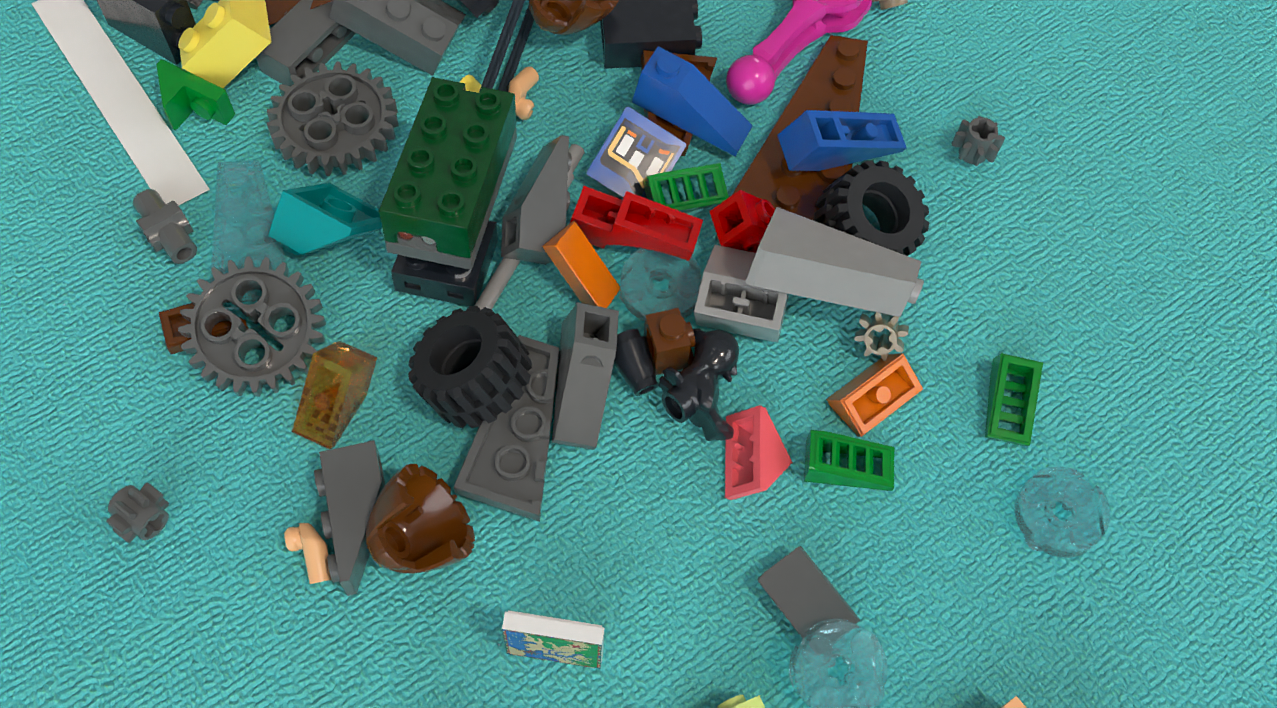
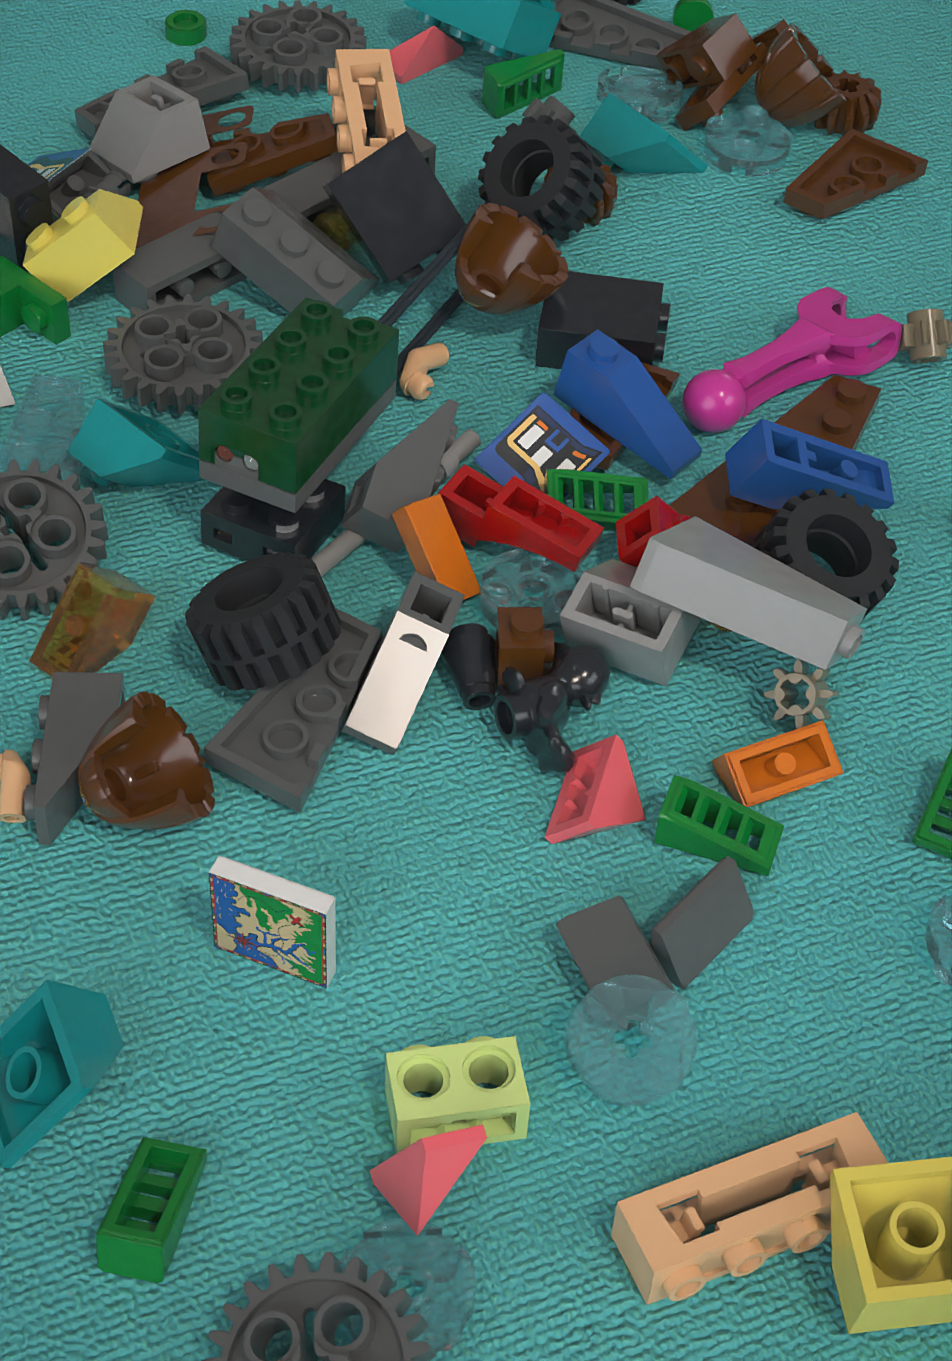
camera: 15 degrees right, 15 degrees down
none -> dark grey slope [650,856,754,989]

